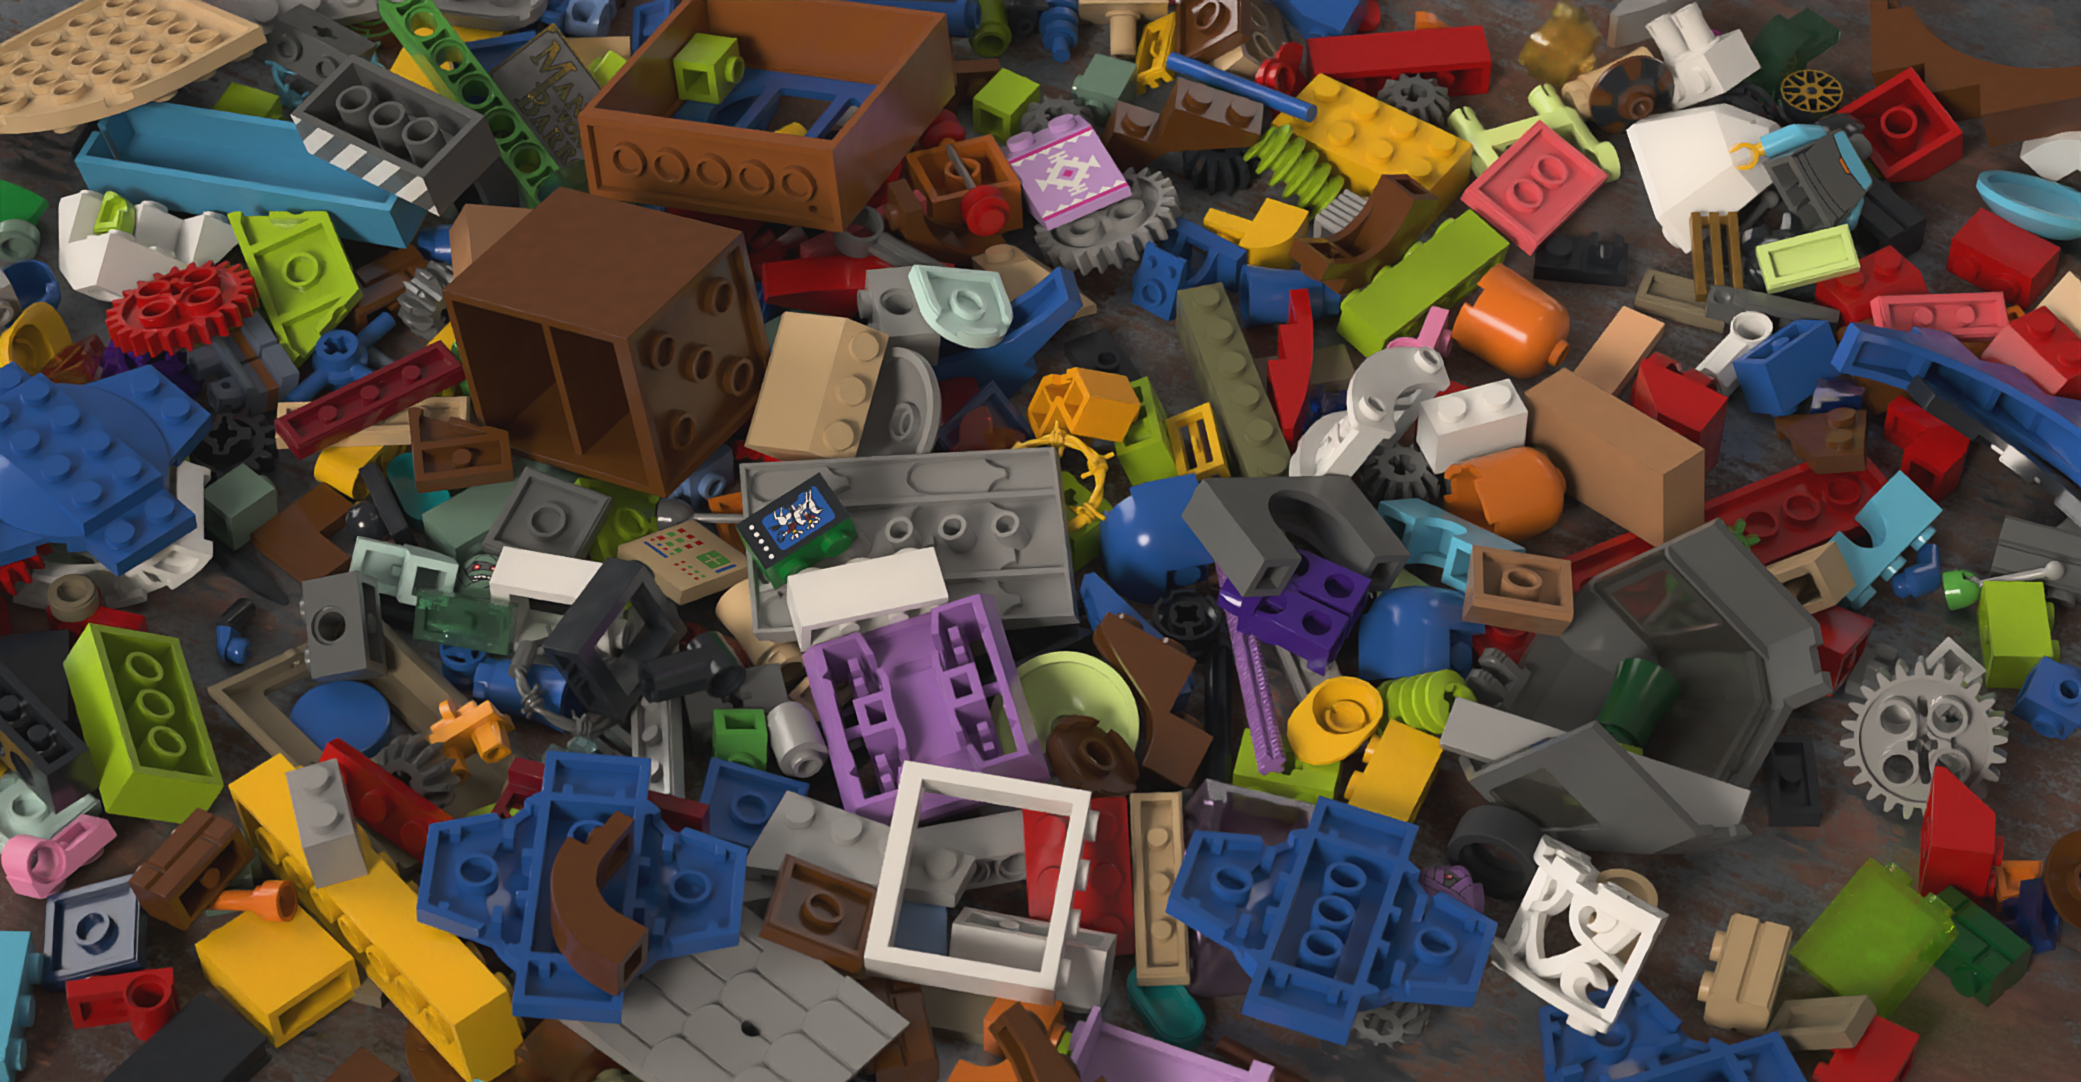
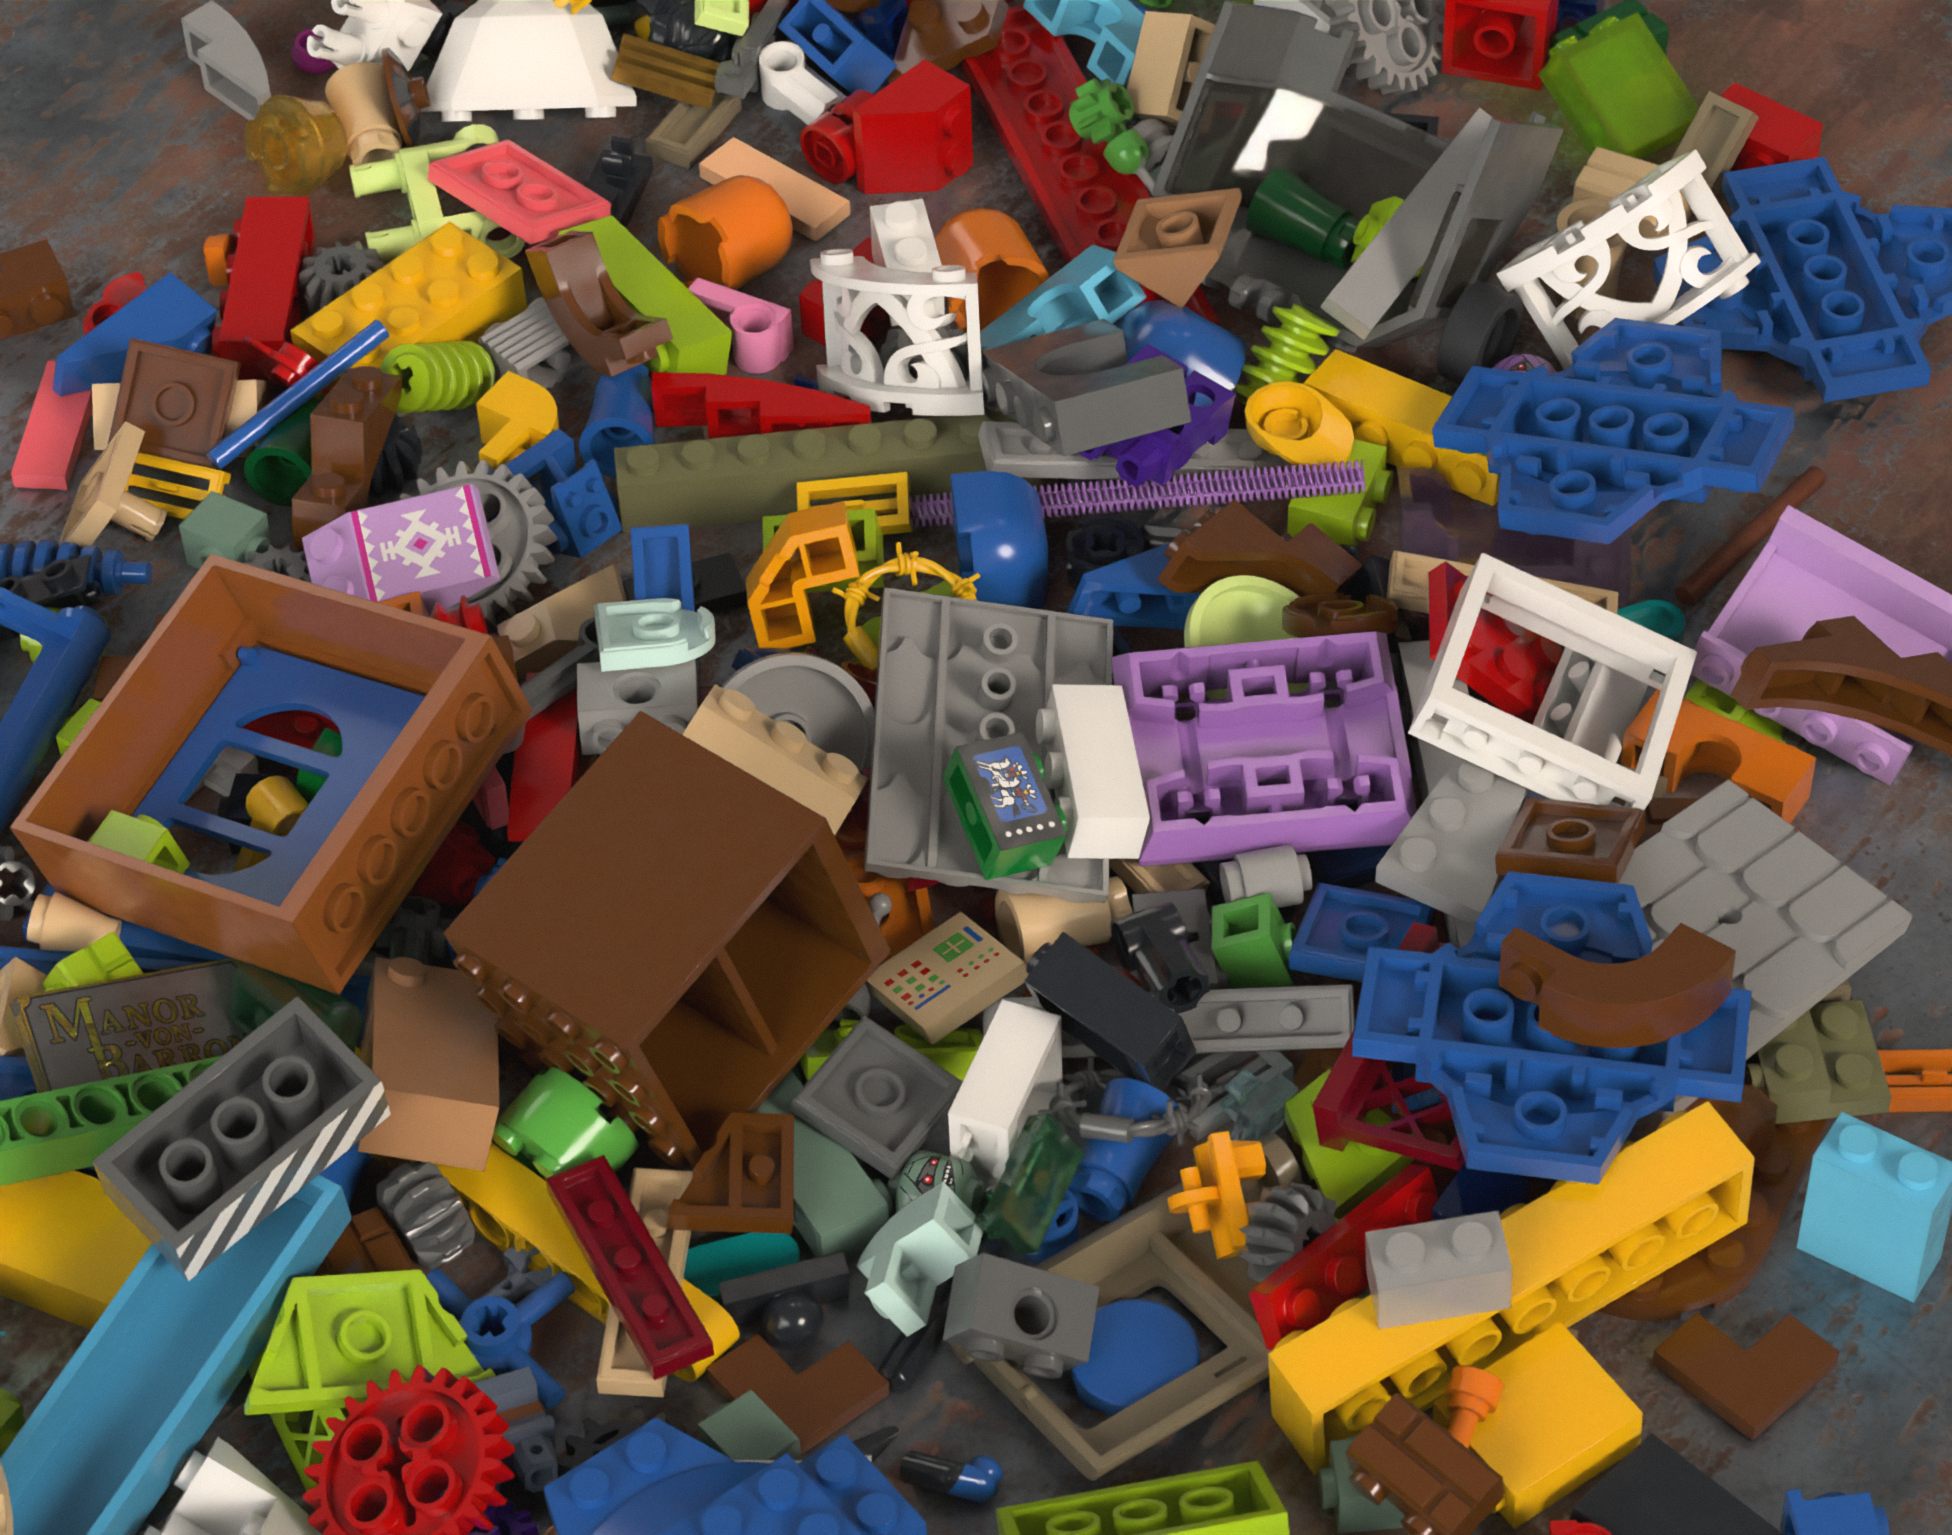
camera: 80 degrees left, 0 degrees up
medium nougat brick [1523,367,1705,547] -> none

